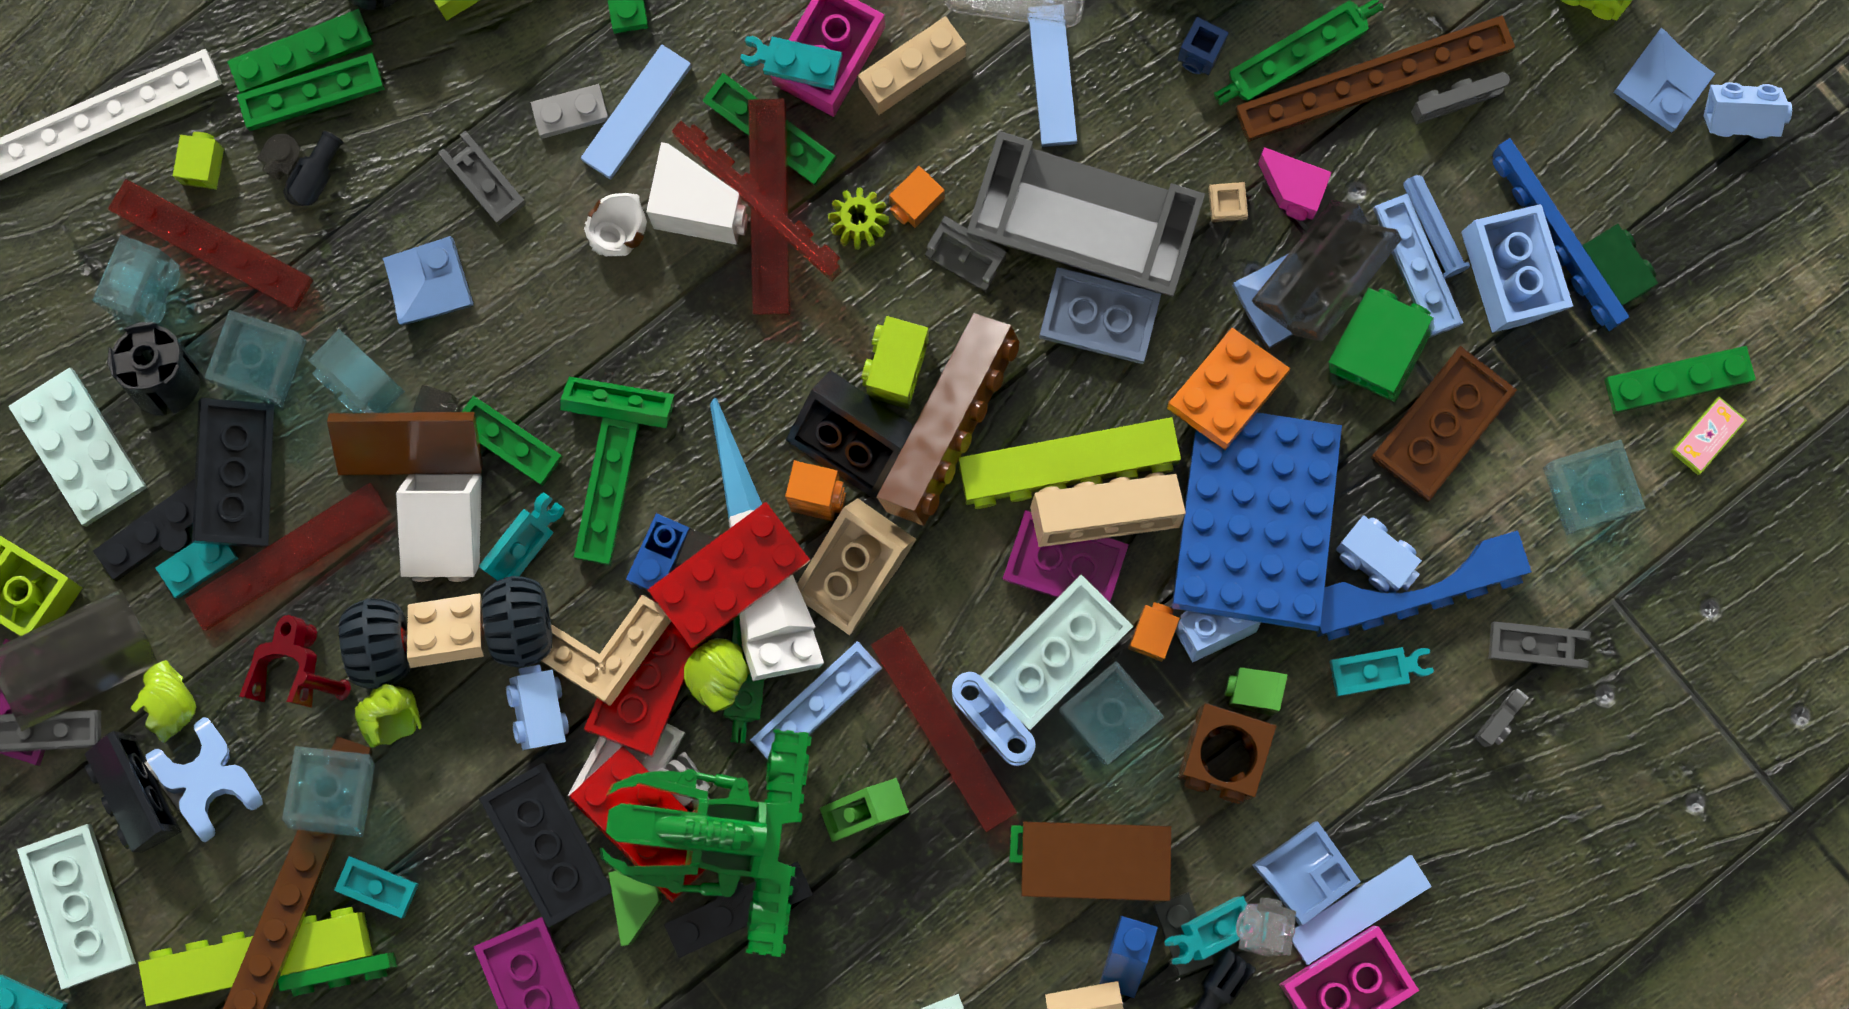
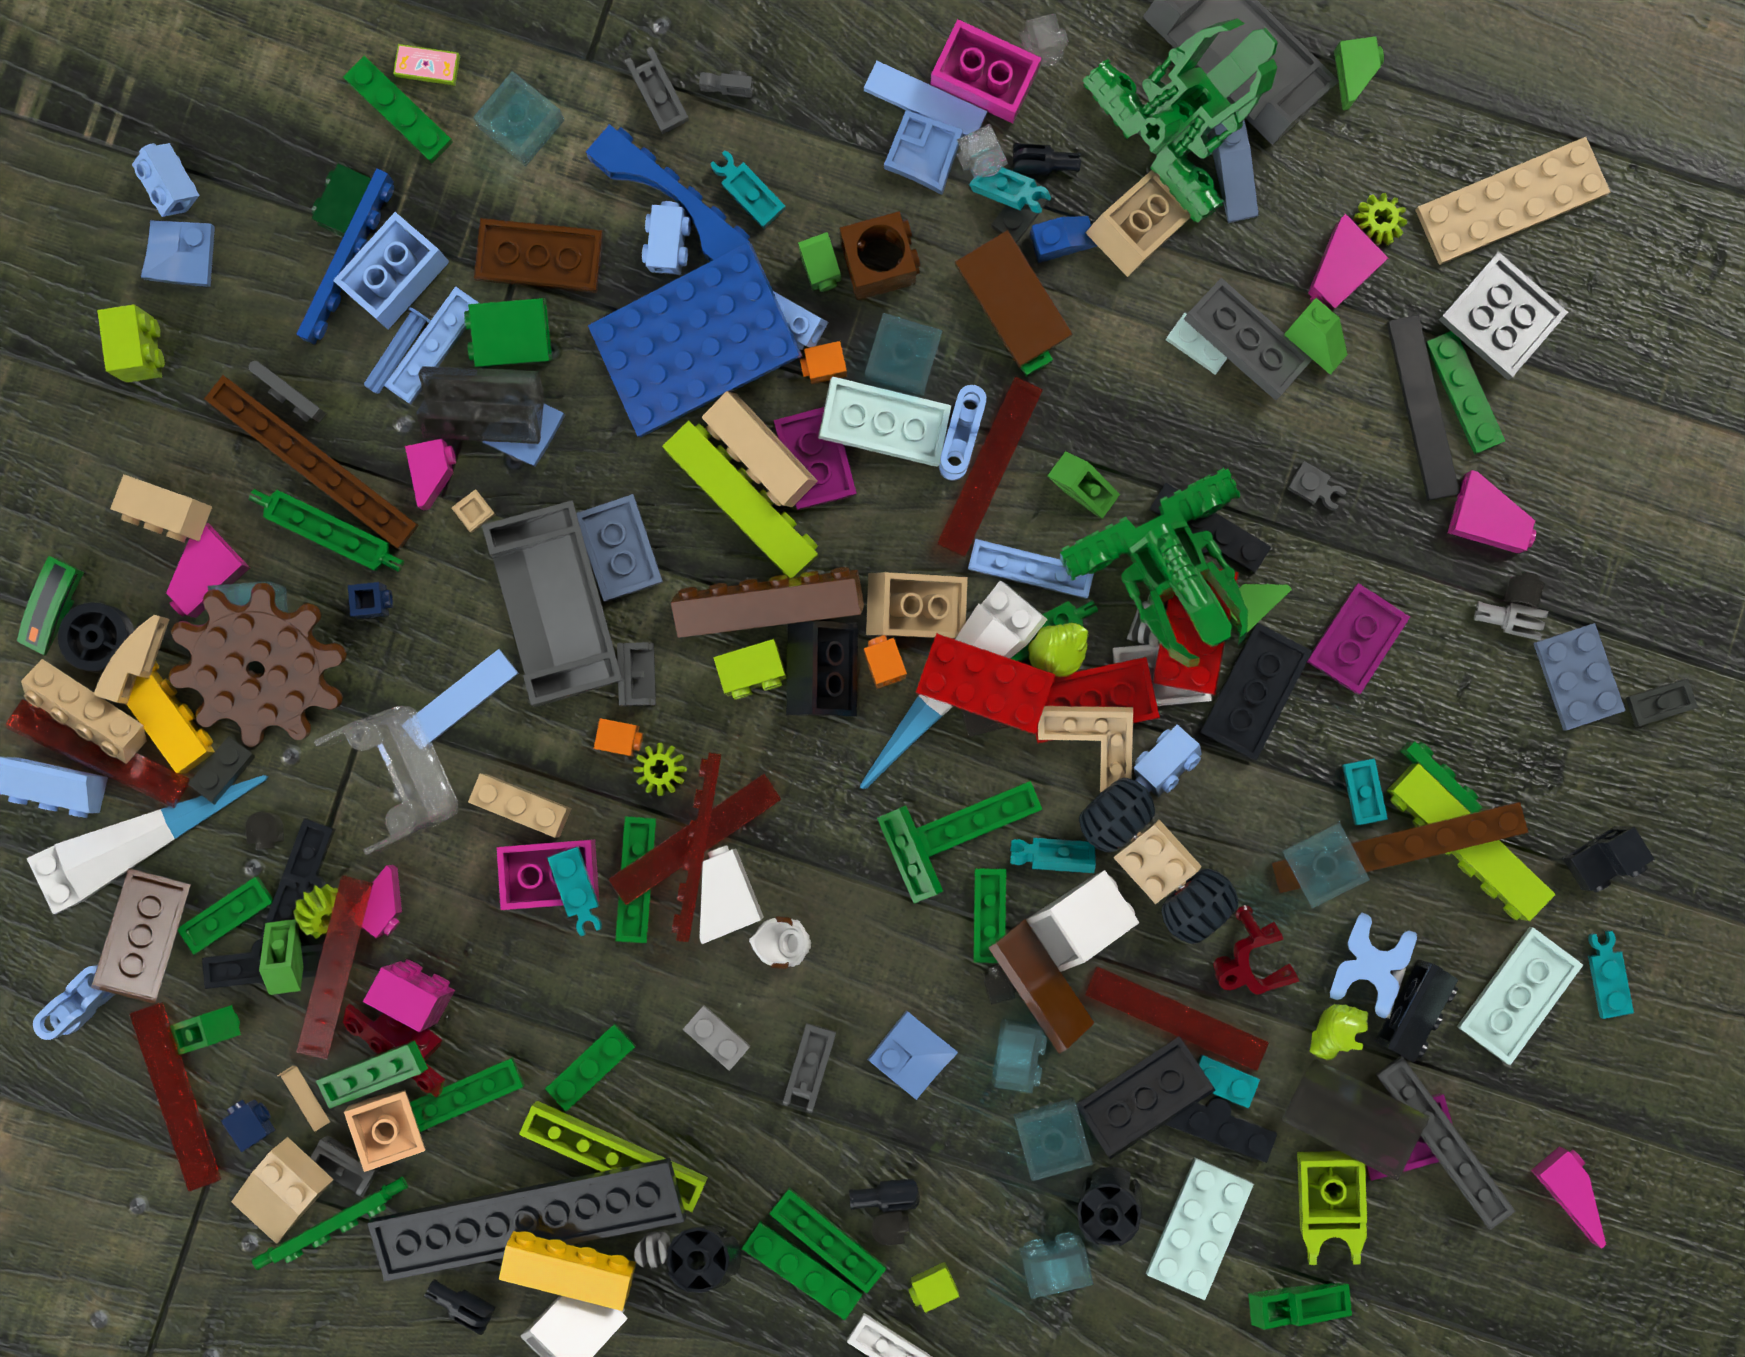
camera: 125 degrees left, 5 degrees up
clear red plate [108,179,313,311] -> none
lime hair [355,684,422,748] -> none
light blue tile [581,45,692,180] -> none
blue slope [626,513,690,592] -> none
orange plate [1167,328,1290,450] -> none

